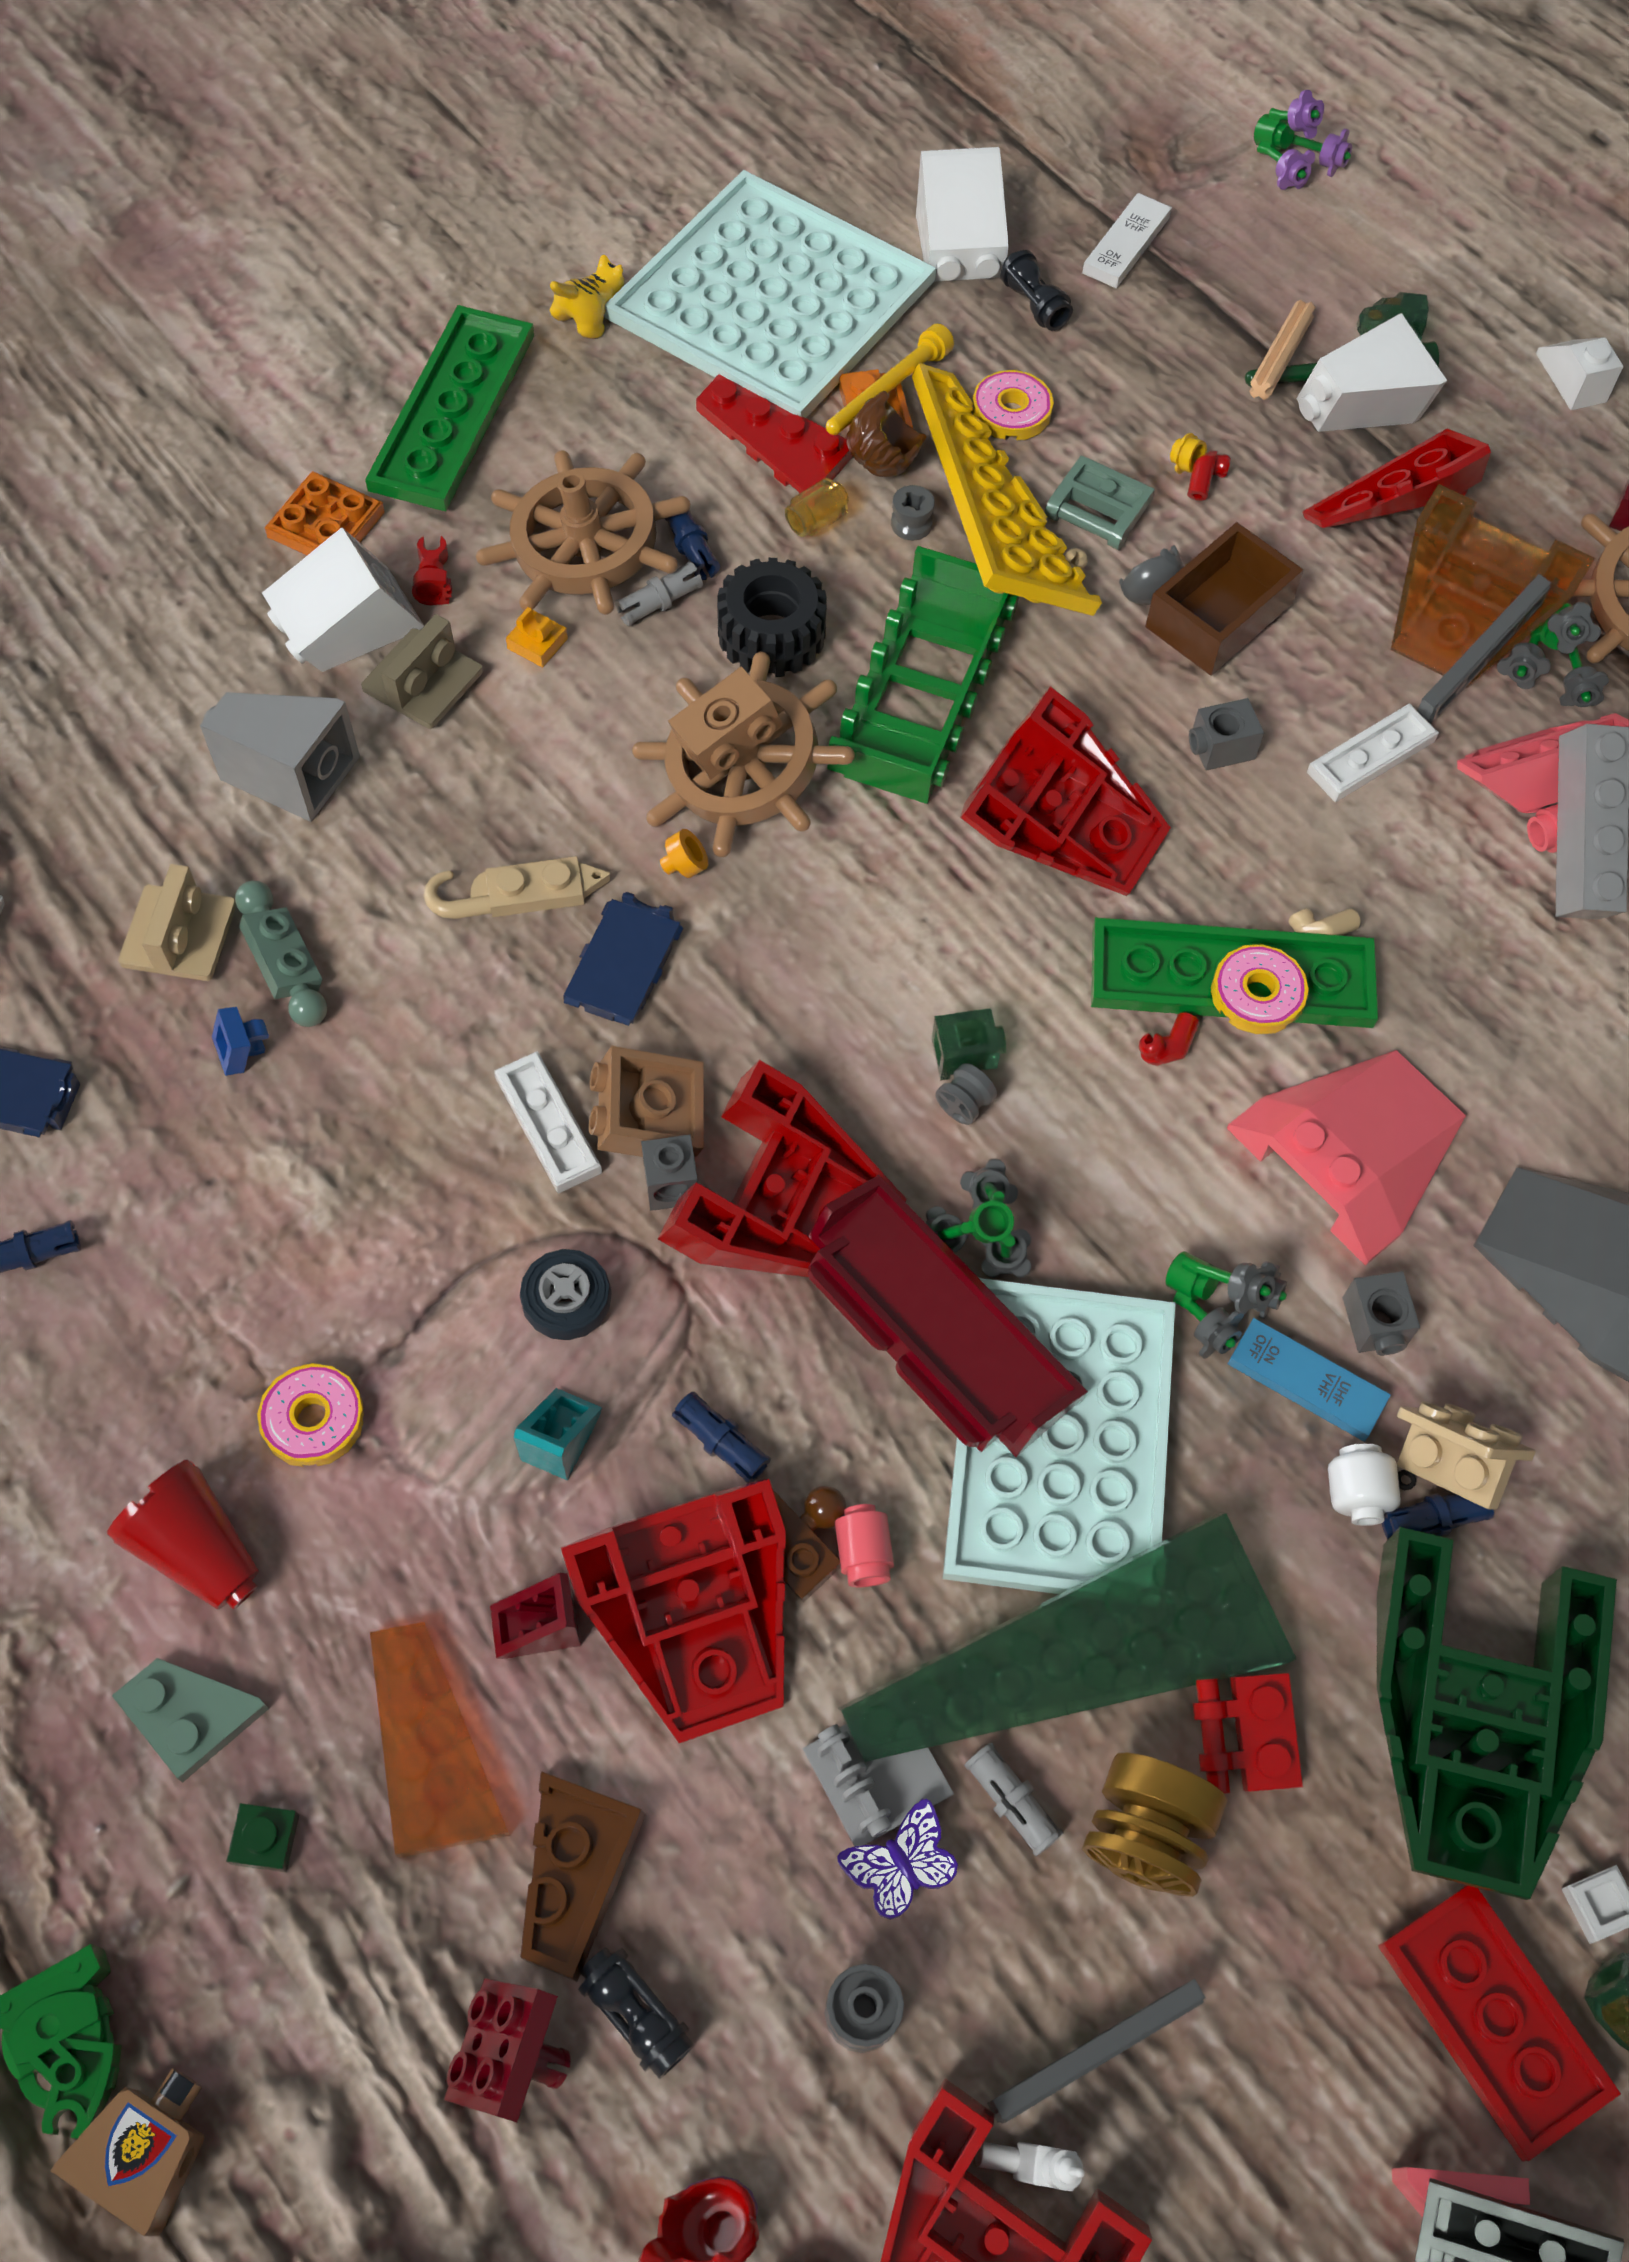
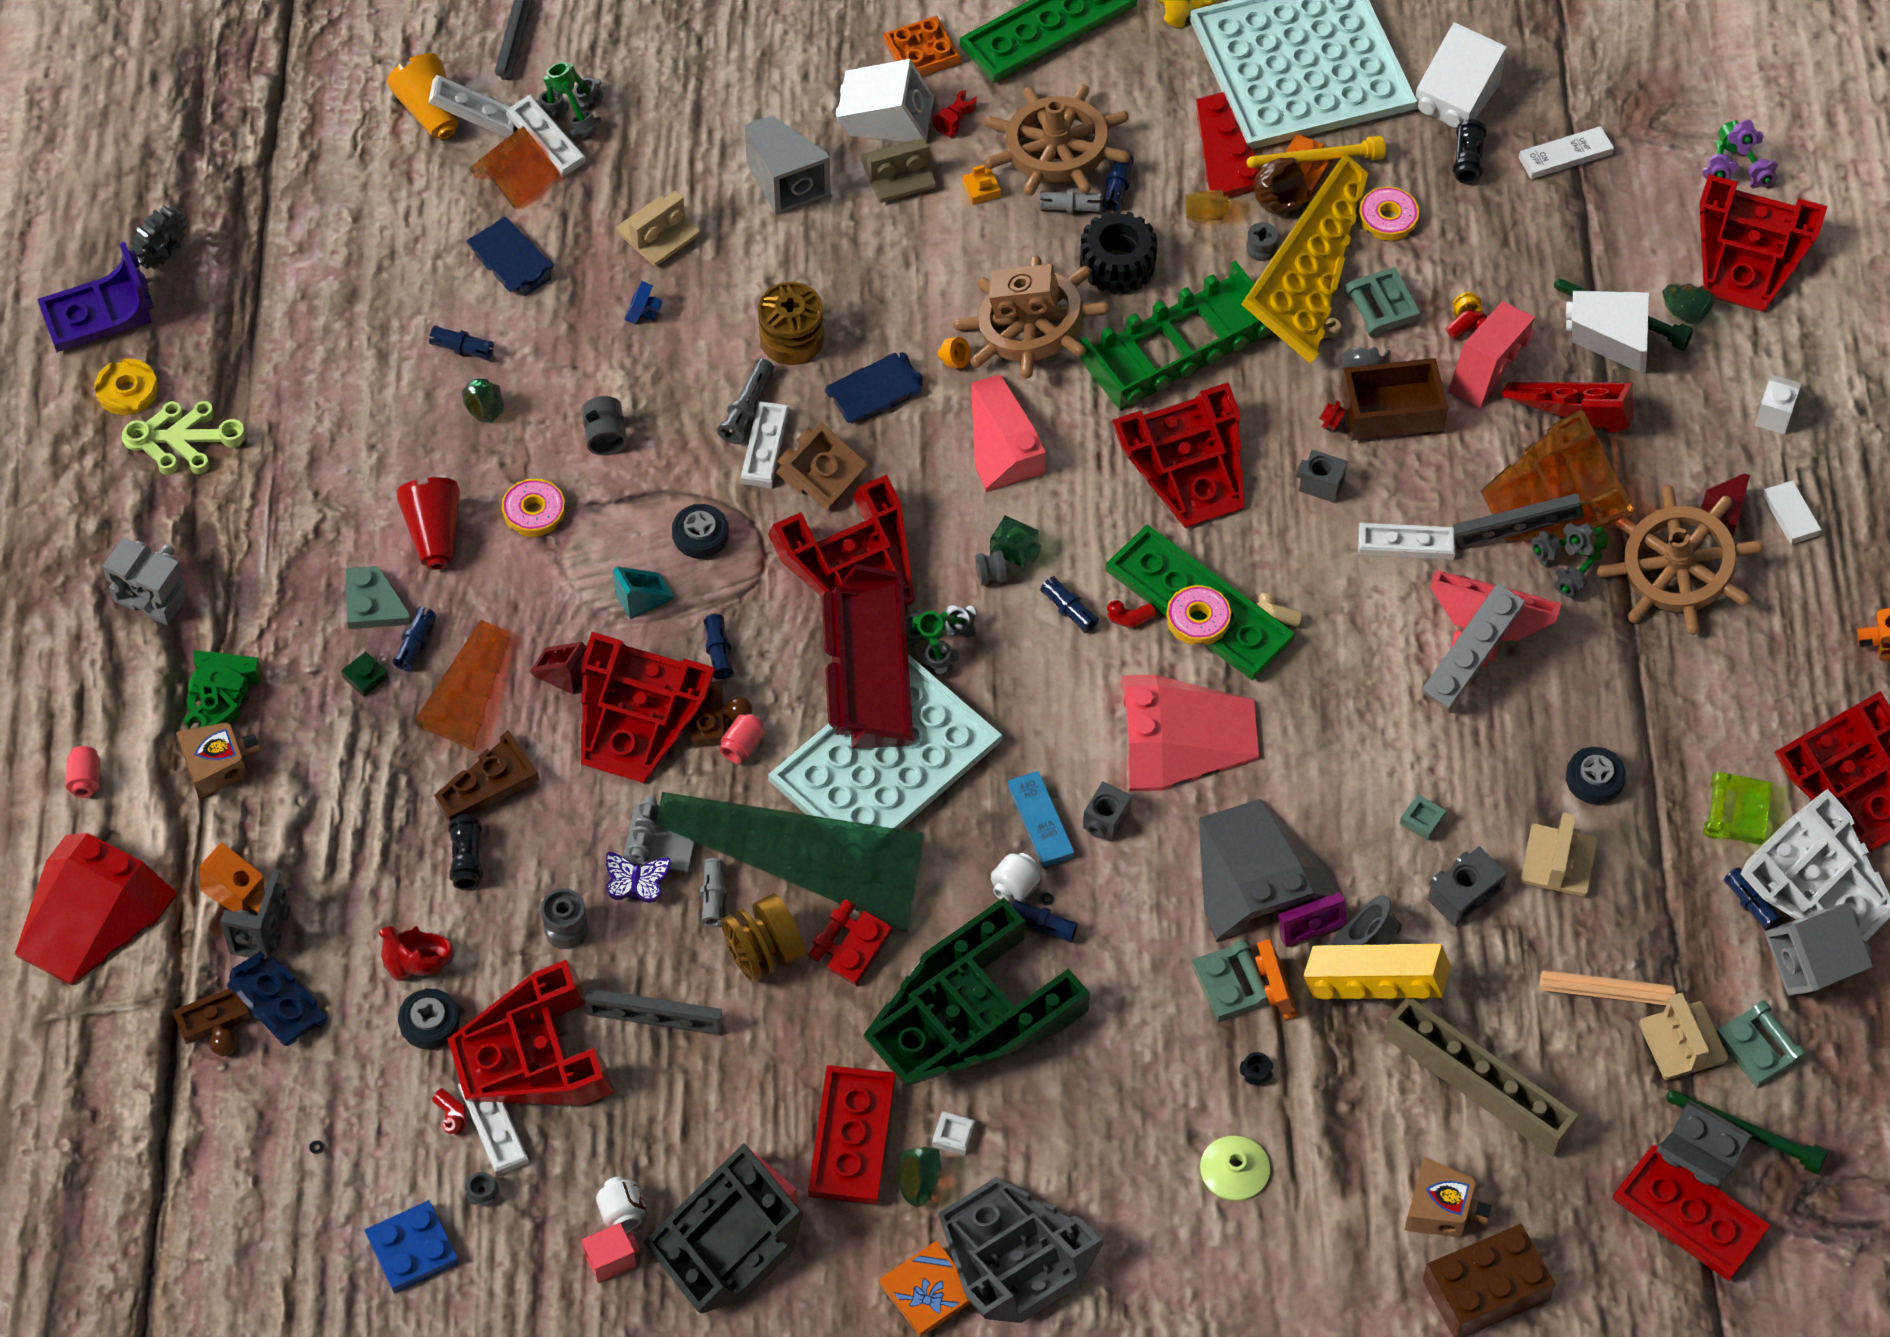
camera: 40 degrees right, 5 degrees down
sand green plate [235,880,327,1027] -> none
tan plate [424,856,610,919] -> none
dark red plate [444,1979,571,2123] -> none
dark grey brick [641,1134,698,1211] -> none
white piece [975,2142,1085,2191] -> none
plant [1165,1251,1287,1359] -> none
light nougat axle [1249,300,1315,400] -> none
tan bracket [1397,1401,1536,1509] -> none
none -> dark blue pin [393,607,437,671]
none -> clear green rock [461,378,504,423]
none -> dark grey wheel [581,396,627,455]
none -> dark grey pin [717,358,774,444]
none -> pearl gold wheel [758,281,824,365]
none -> coral wedge [971,374,1046,492]
none -> dark blue pin [1040,576,1099,633]
none -> red plate [1319,400,1346,431]
none -> coral wedge [1448,301,1535,408]
none -> red wedge [1699,174,1828,312]

